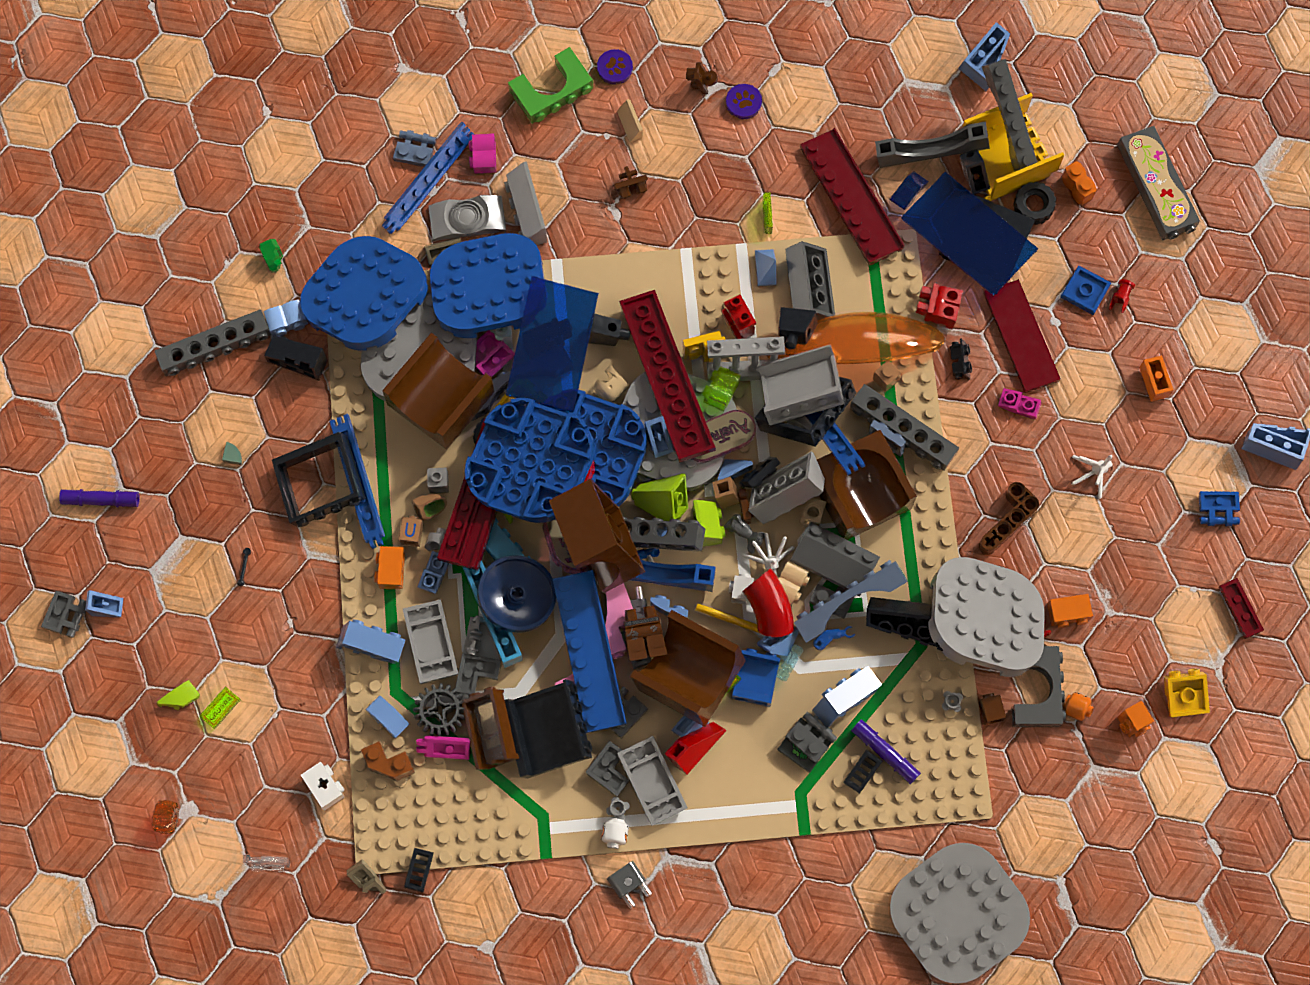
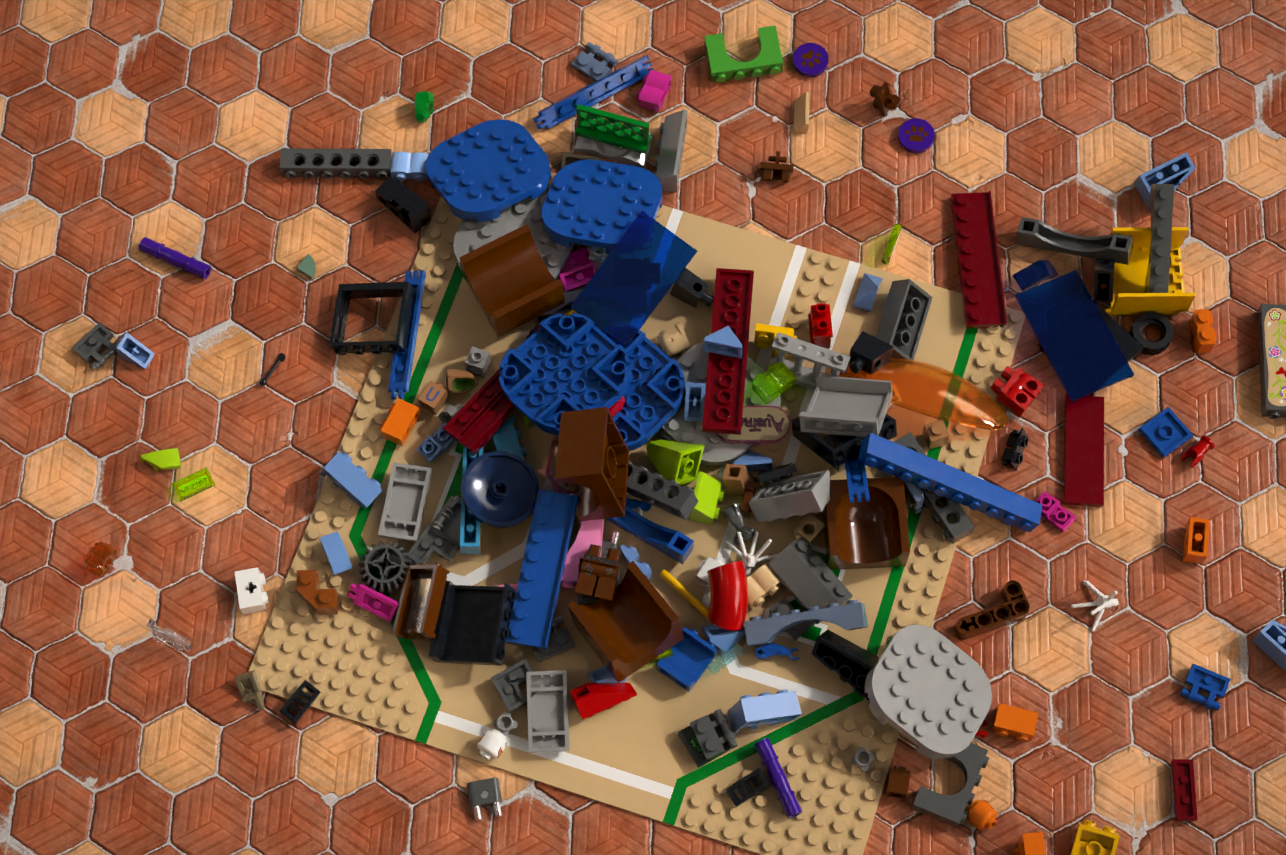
camera: 25 degrees right, 5 degrees down
none -> green fence [576,104,651,154]
none -> medium blue slope [704,326,742,359]
none -> blue brick [858,433,1042,532]

